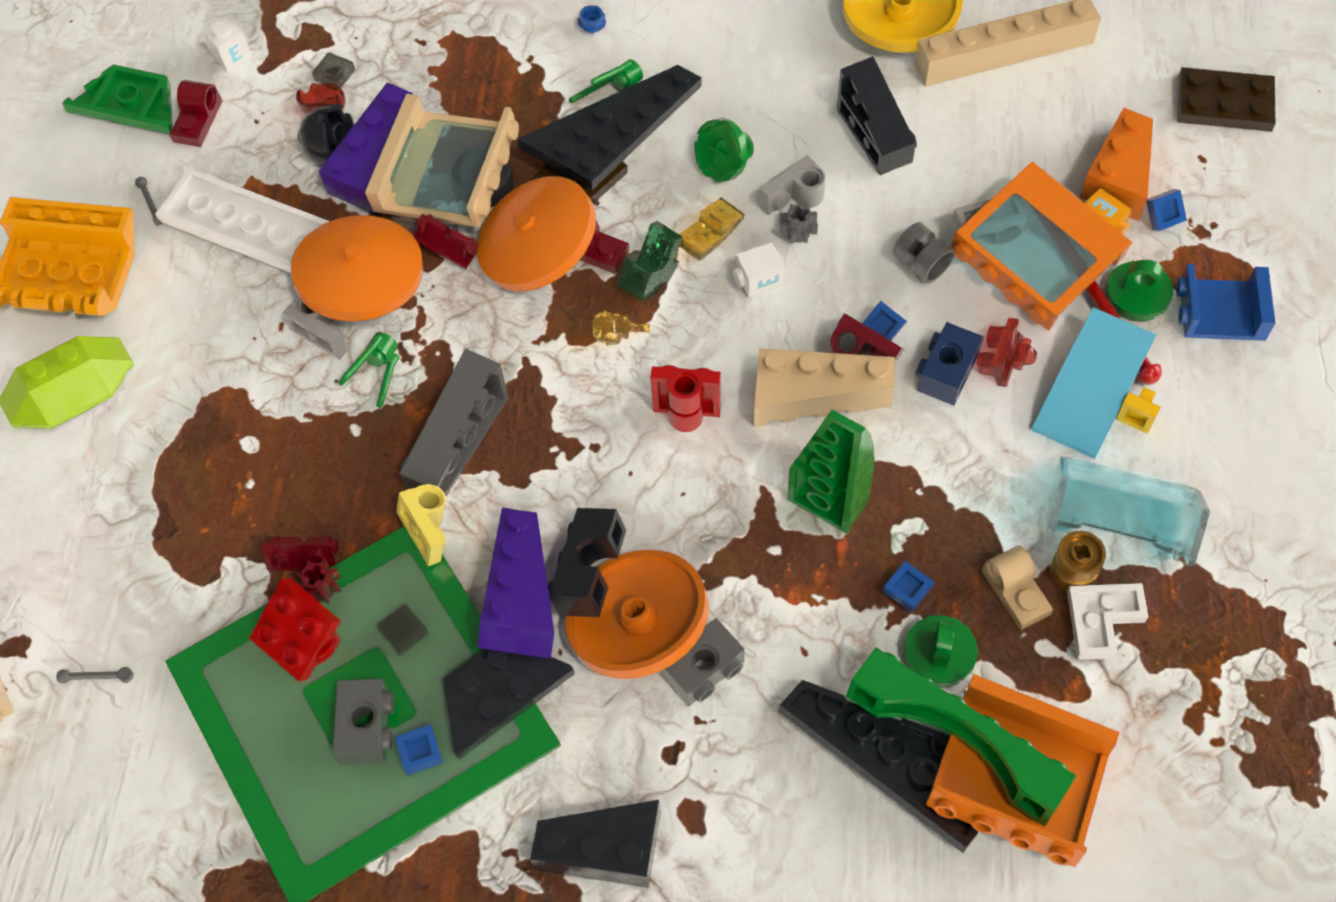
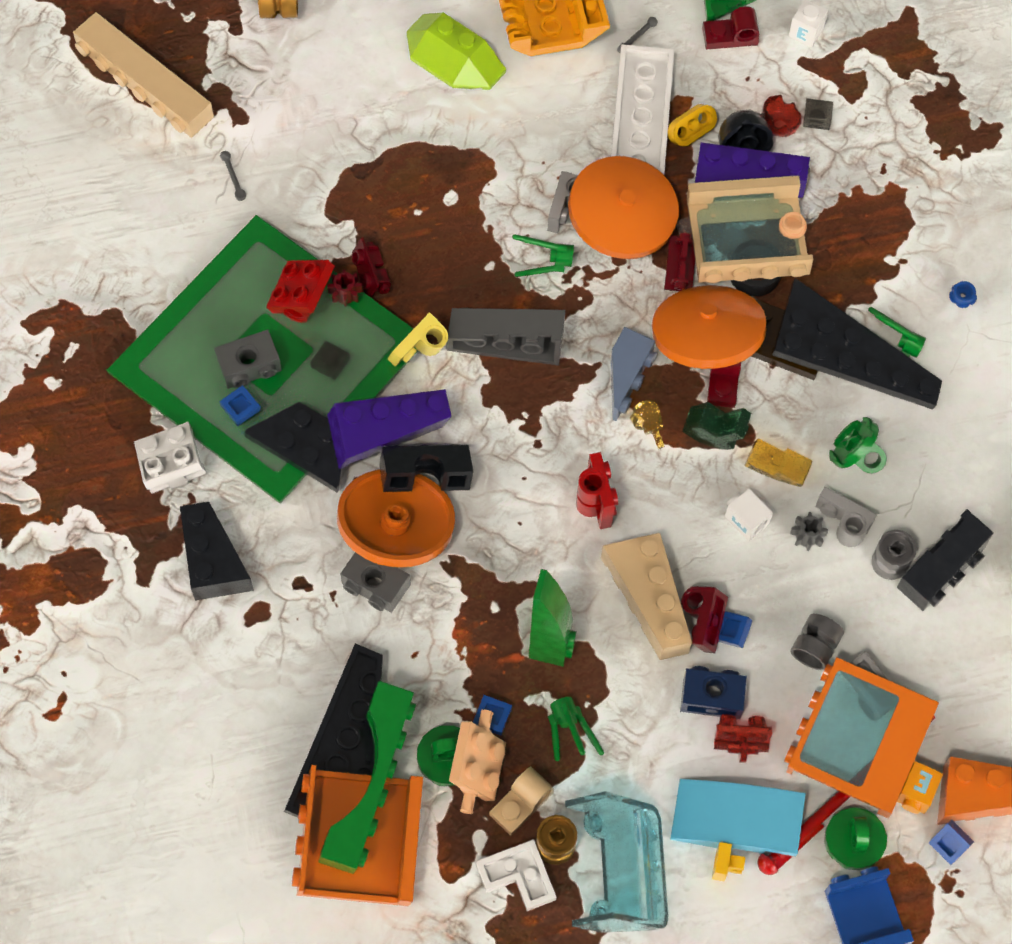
camera: 65 degrees right, 5 degrees up
none -> white plate [134,422,207,494]
none -> light nougat plate [449,710,506,814]
none -> green plant [548,697,604,761]
none -> sand blue slope [610,327,657,421]
none -> yellow plate [668,104,717,146]
none -> light nougat plate [779,212,807,239]
none -> flat silver wheel [871,530,917,580]

